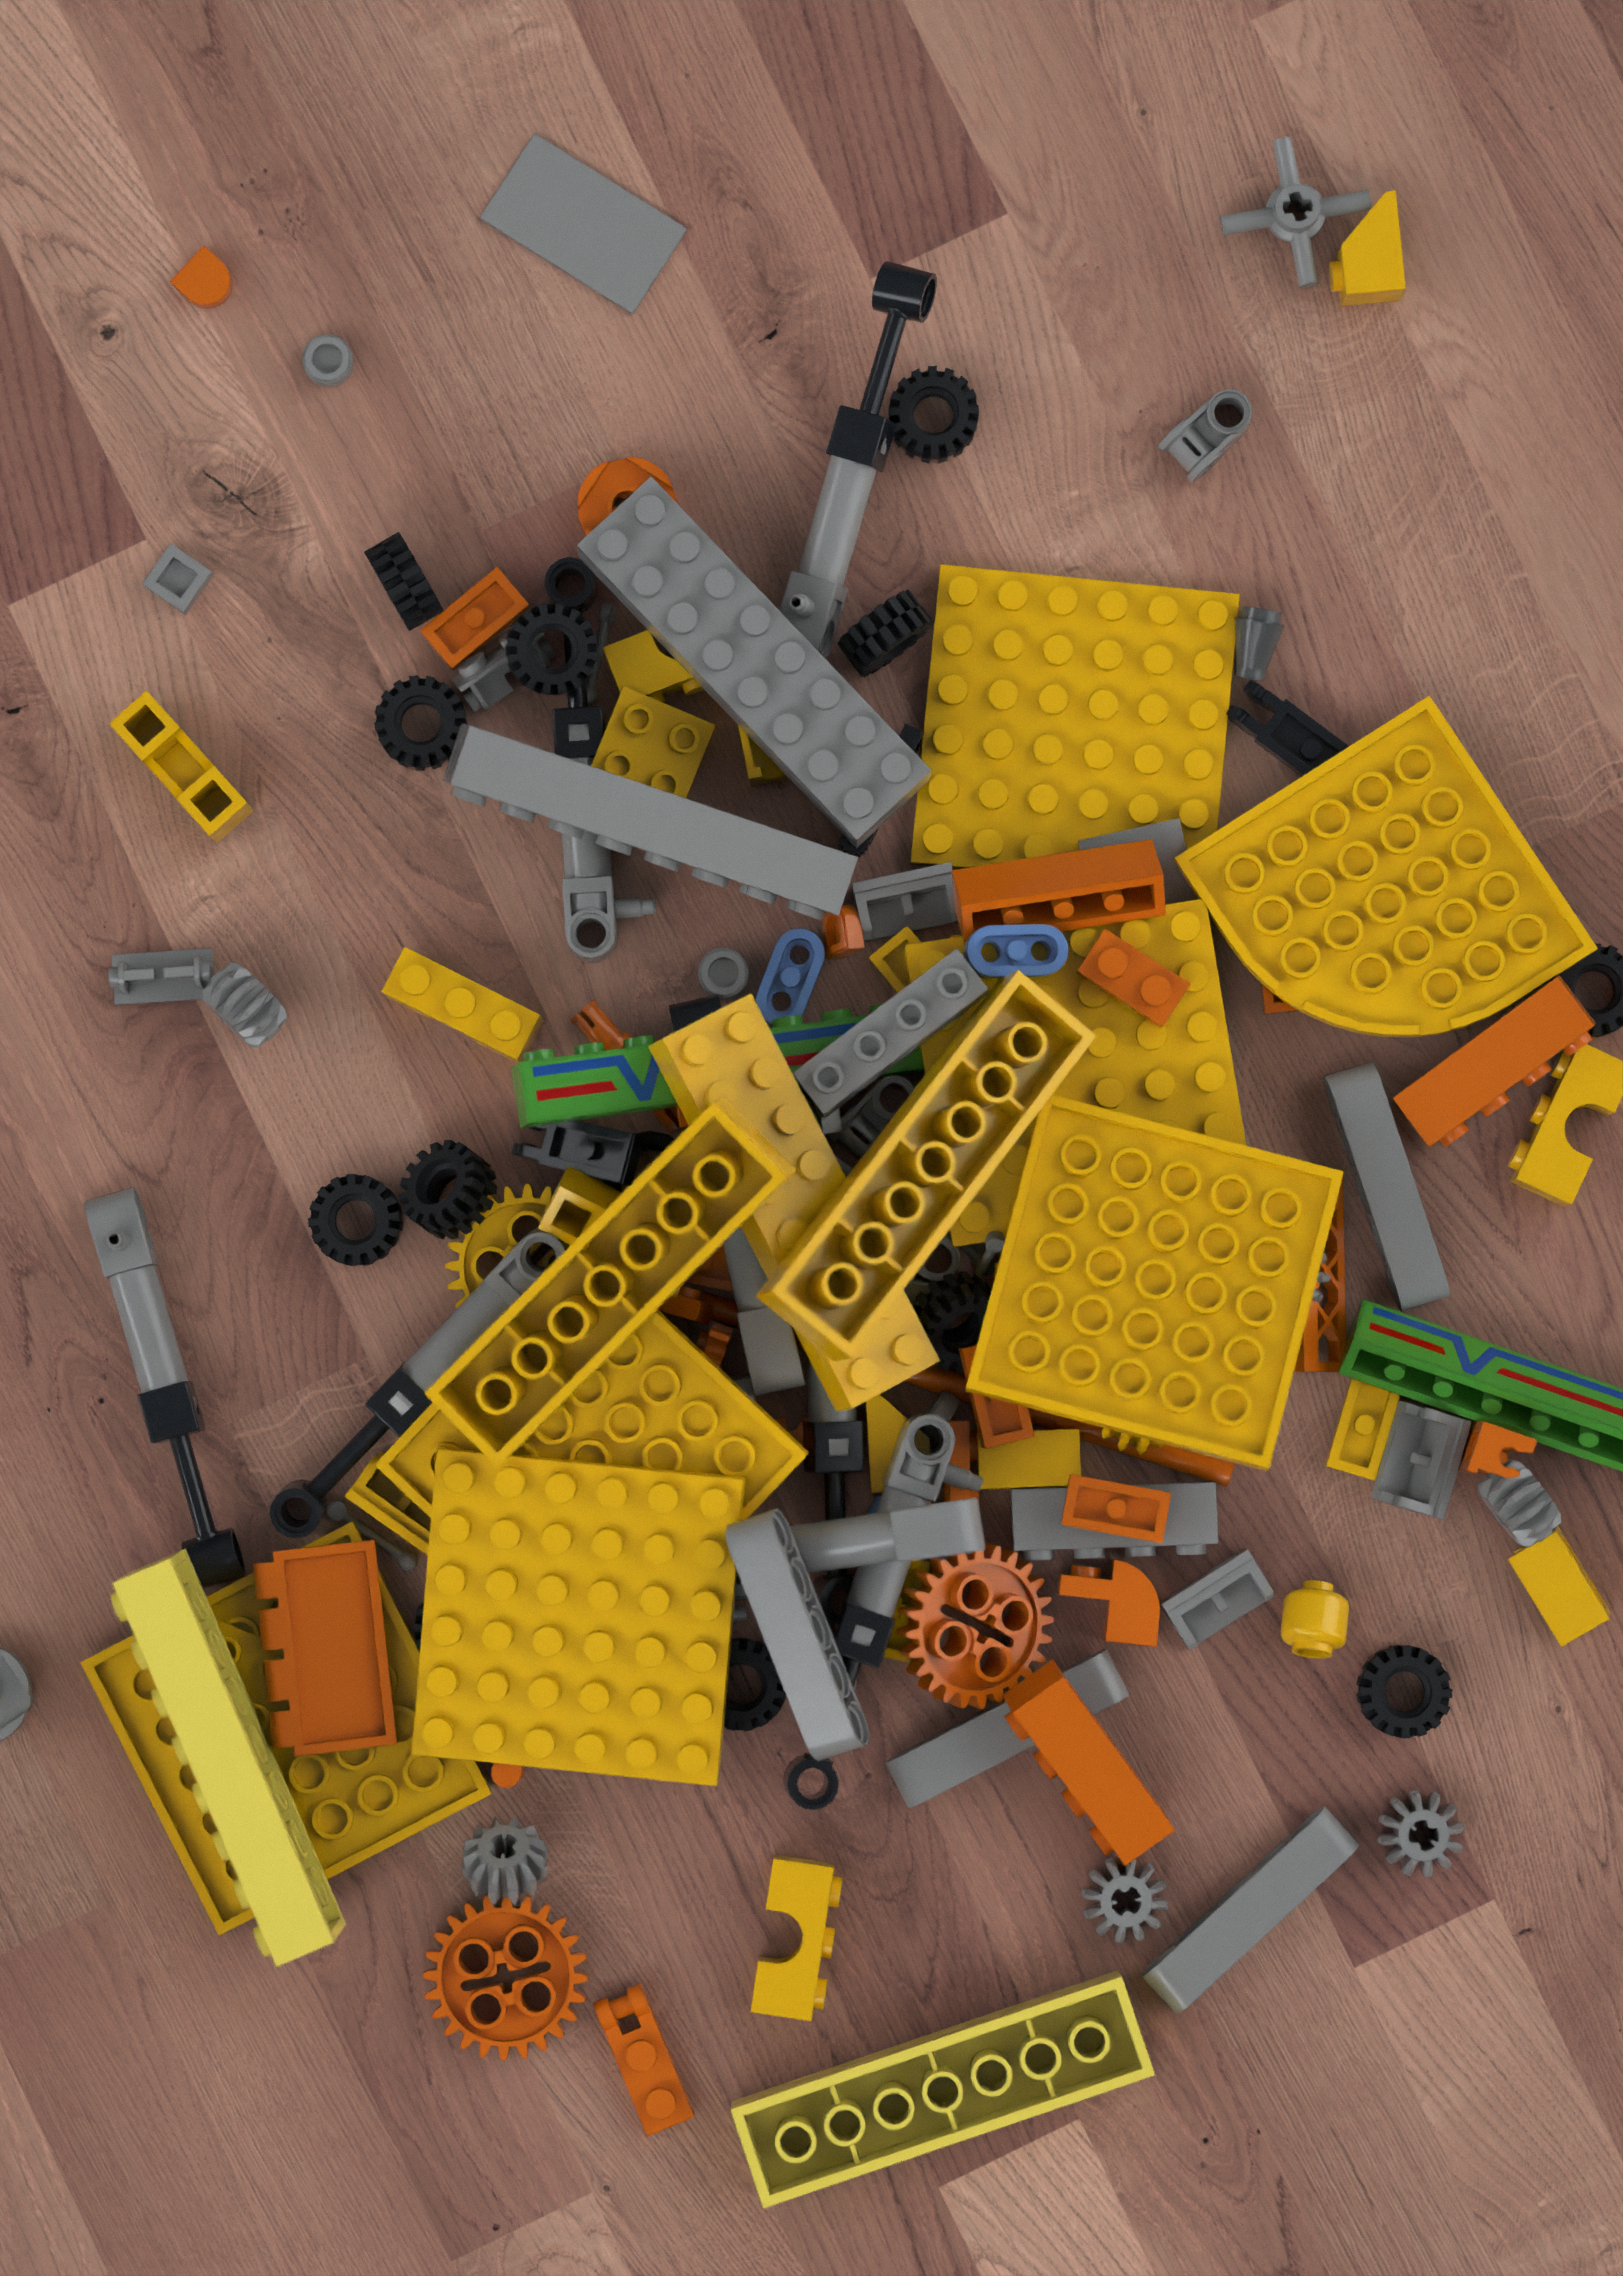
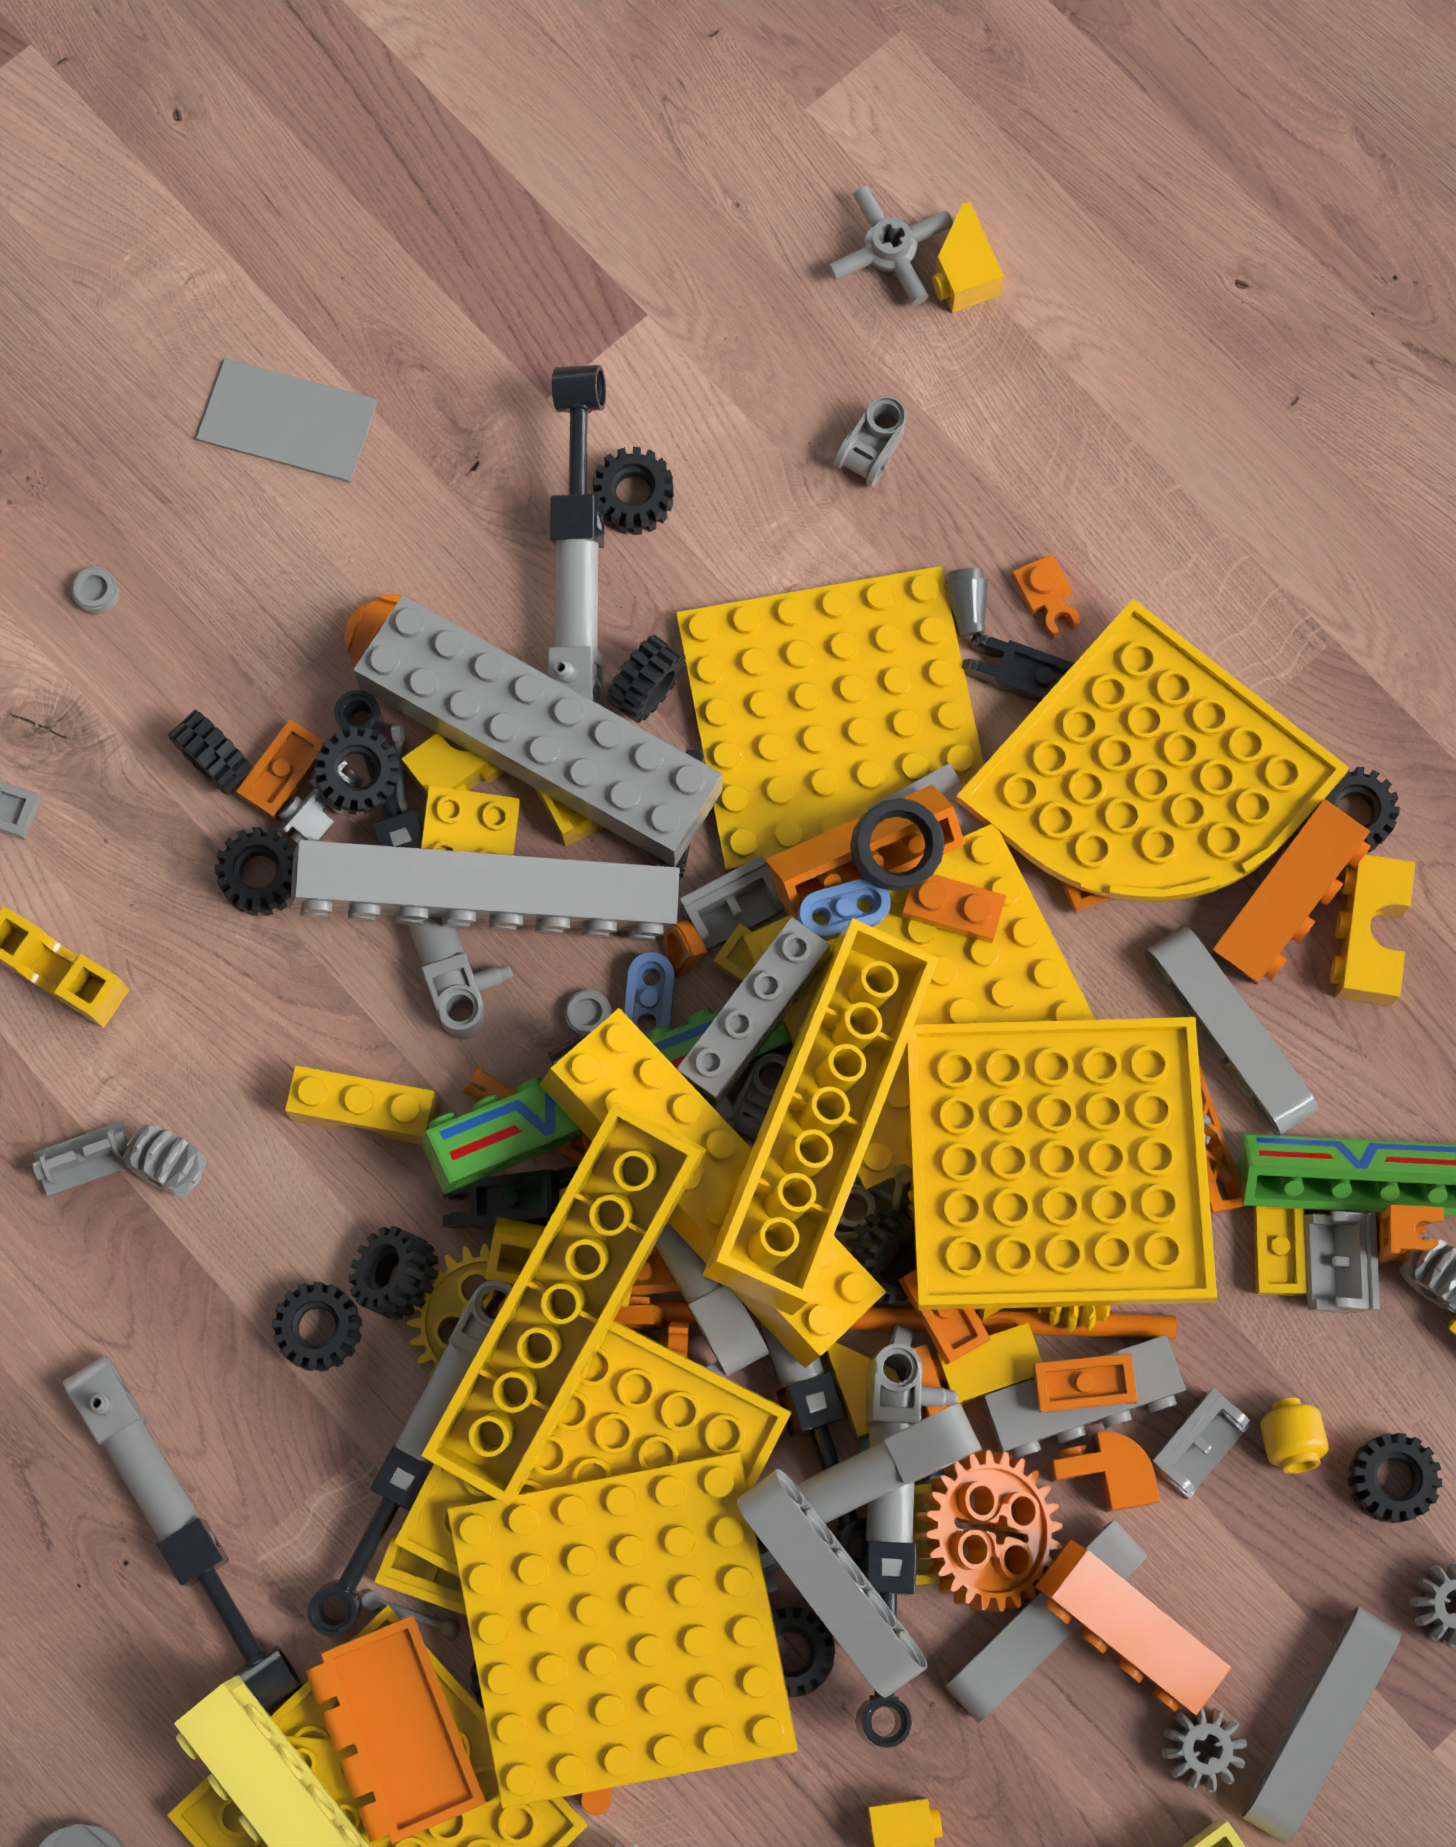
camera: 20 degrees left, 10 degrees down
none -> black tyre [850,798,945,891]
none -> orange plate [1011,553,1080,640]

